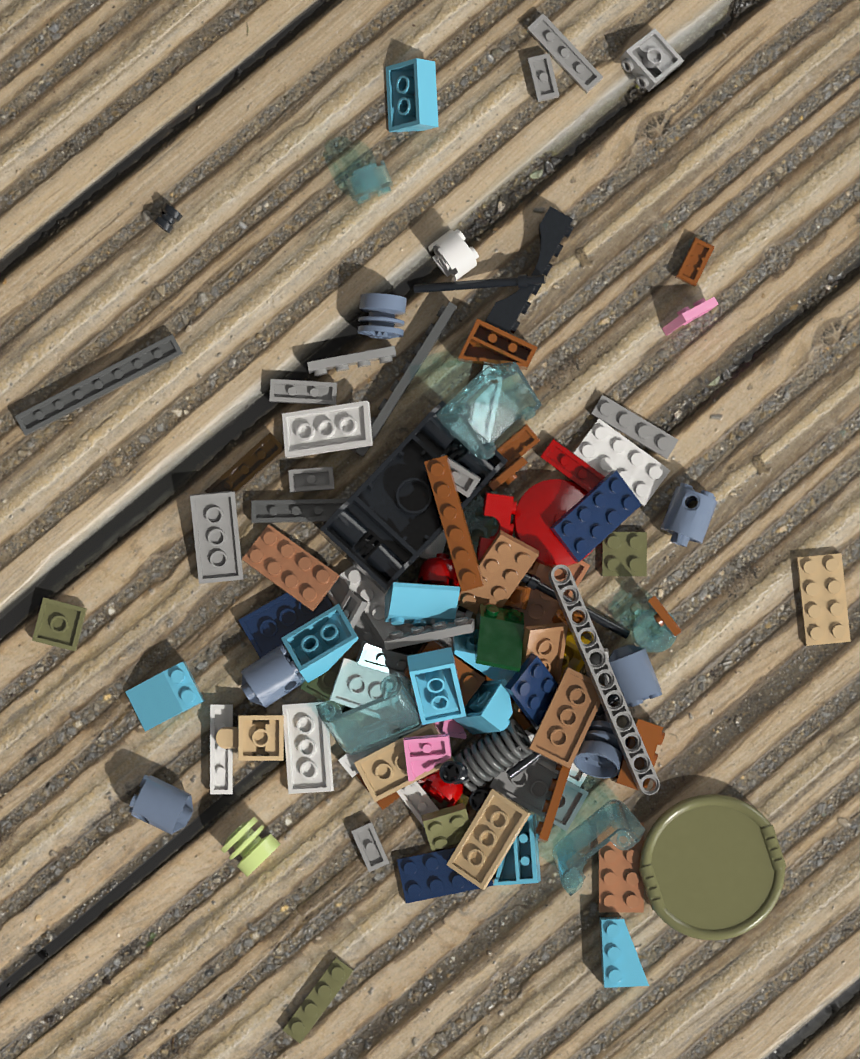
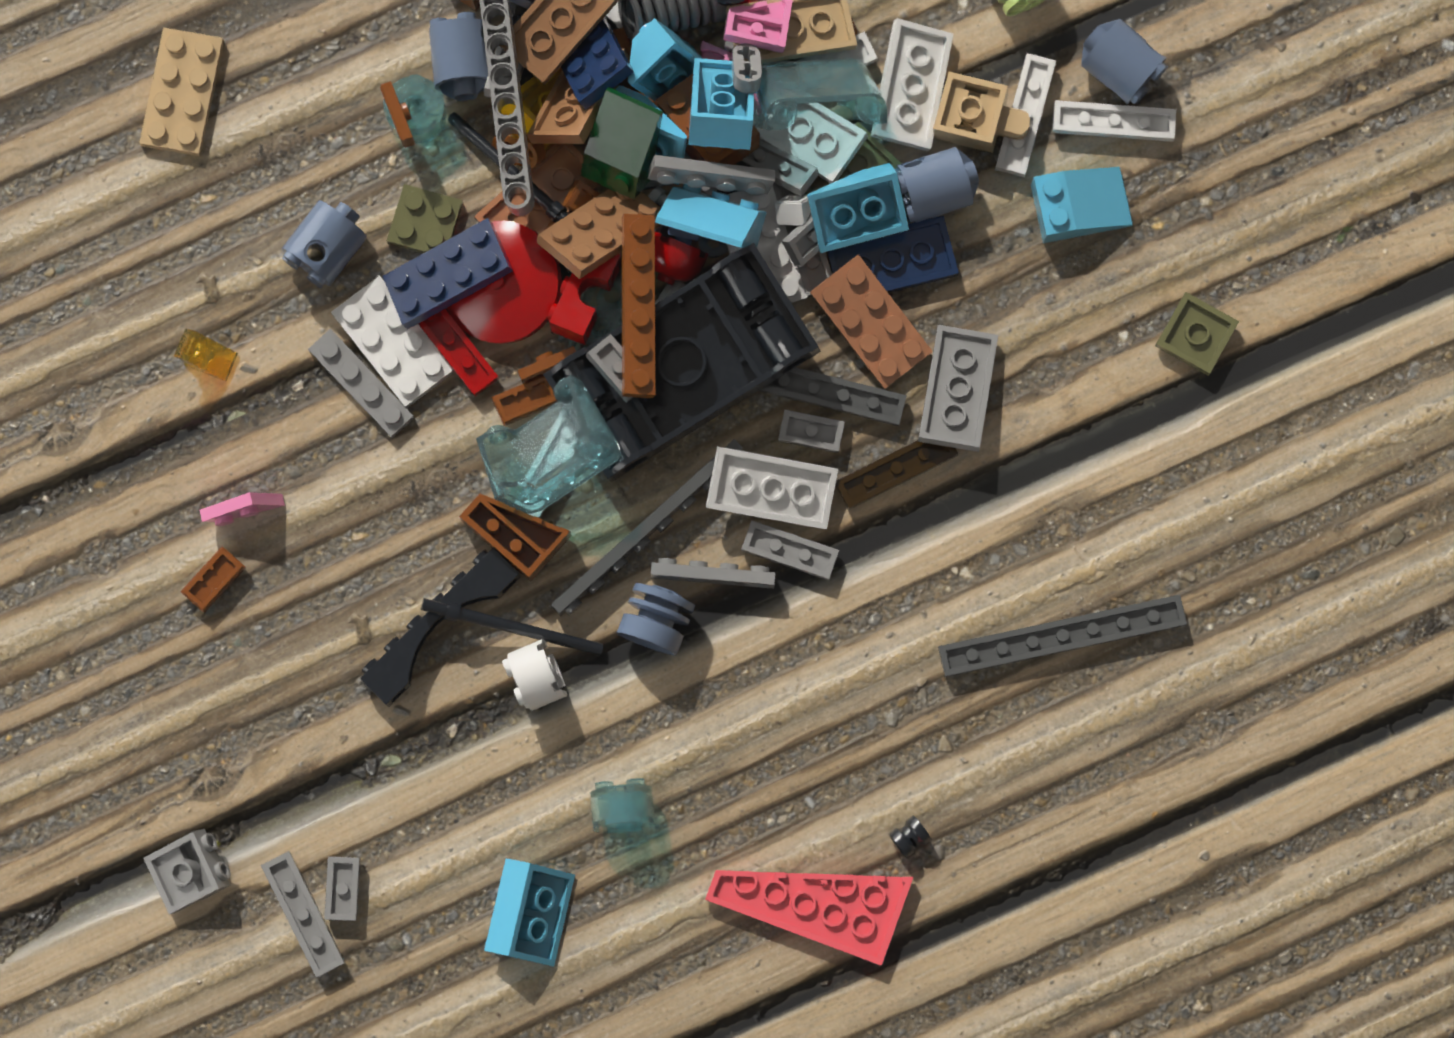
camera: 160 degrees left, 5 degrees down
none -> clear yellow slope [174,328,238,381]
none -> coral wing [705,870,914,966]
none -> light grey beam [731,43,762,93]
none -> white slope [775,194,811,226]
none -> white plate [1052,100,1176,142]

